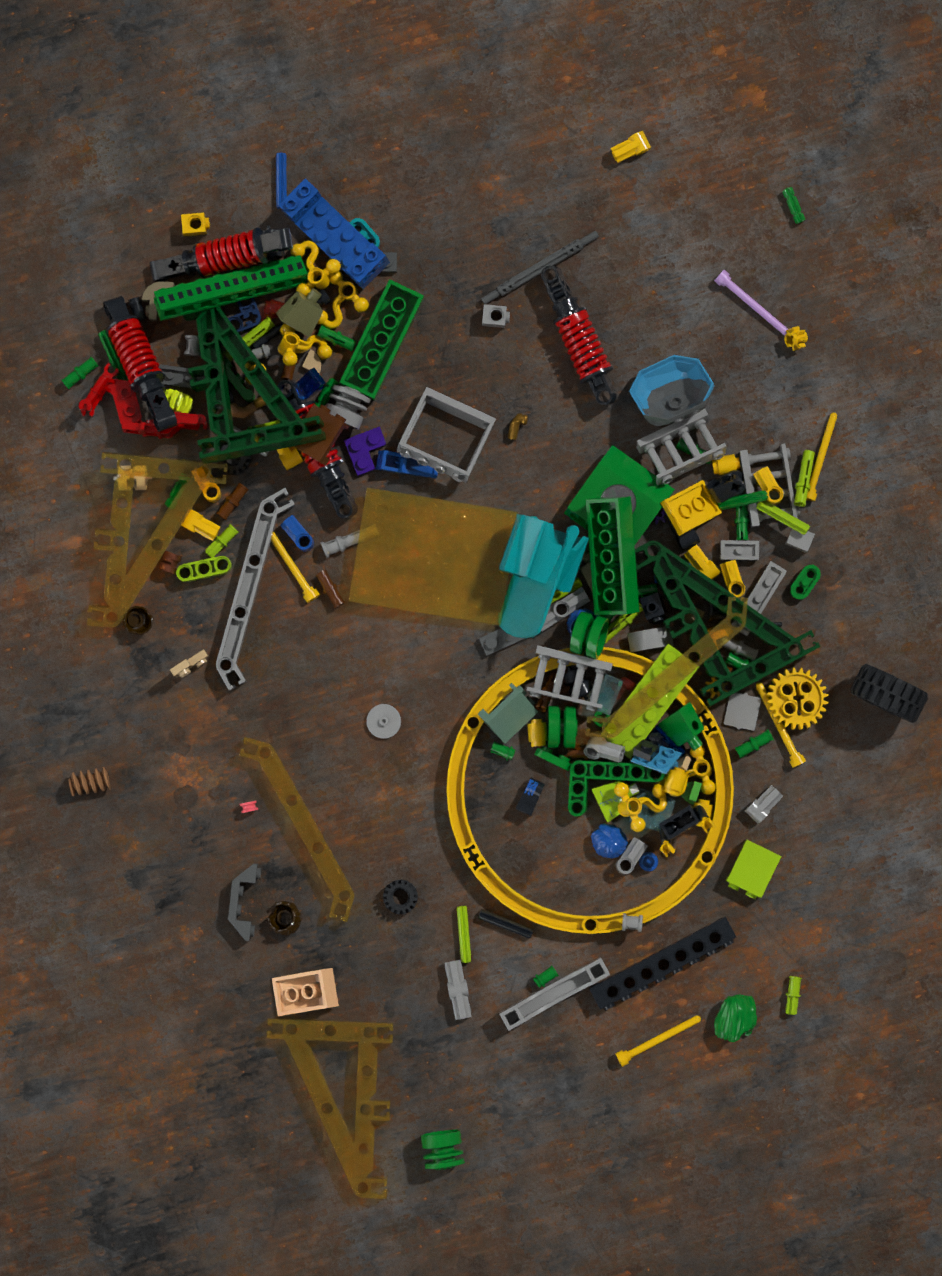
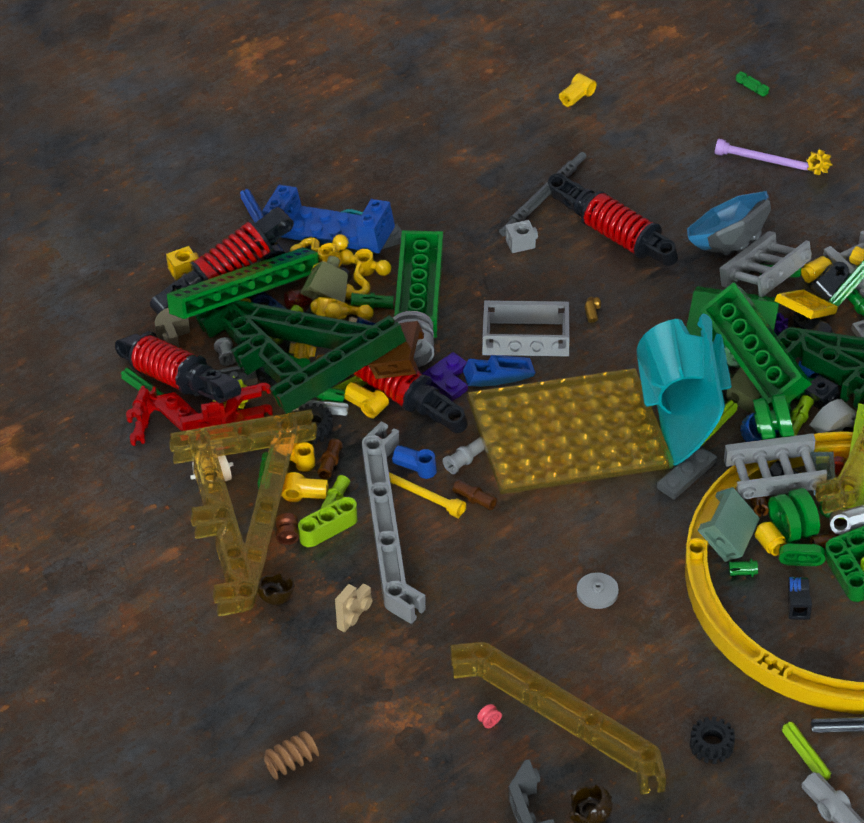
camera: 20 degrees left, 40 degrees down
green pin [61,357,98,390] -> none
light grey piece [541,587,590,632] -> none

